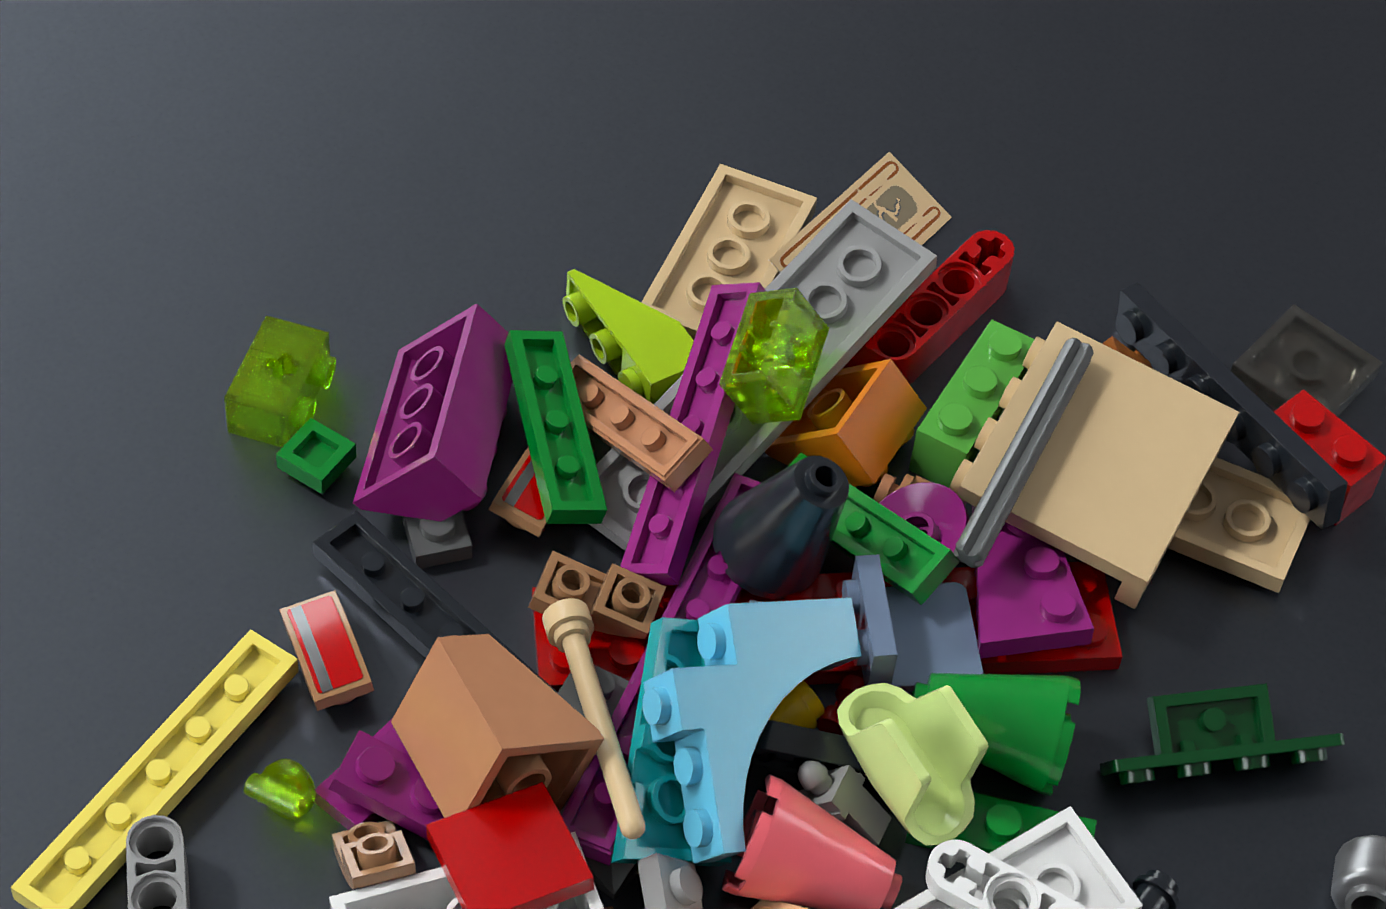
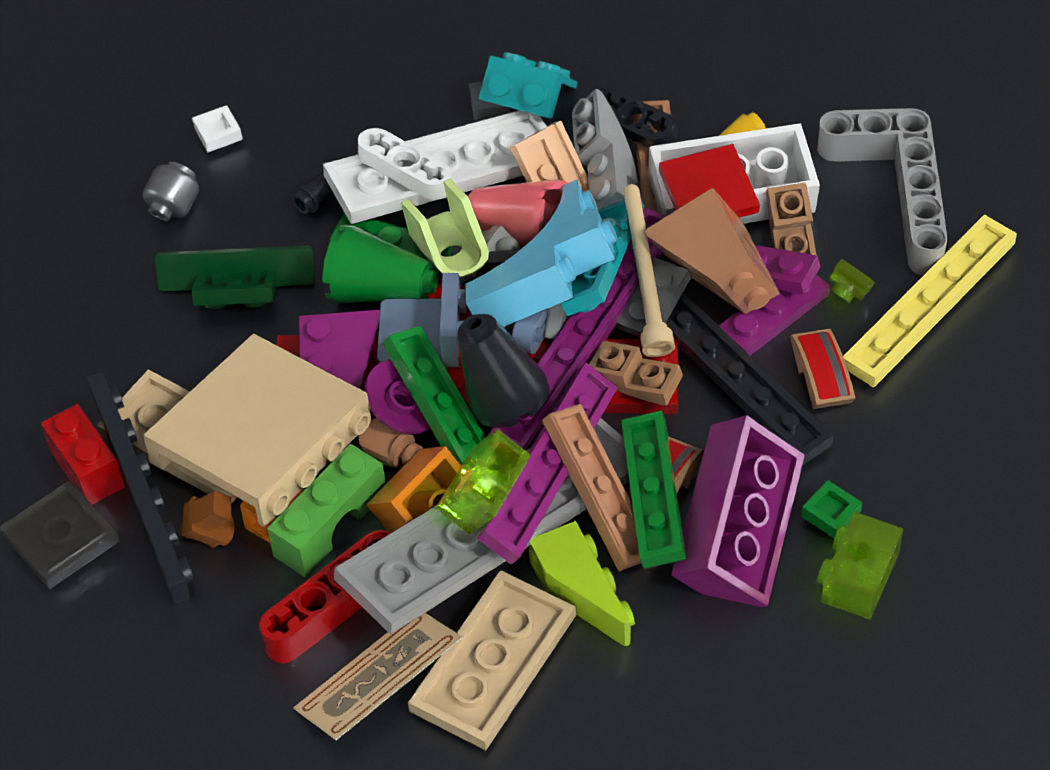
camera: 165 degrees left, 0 degrees up
dark grey axle [954,338,1094,568] -> none

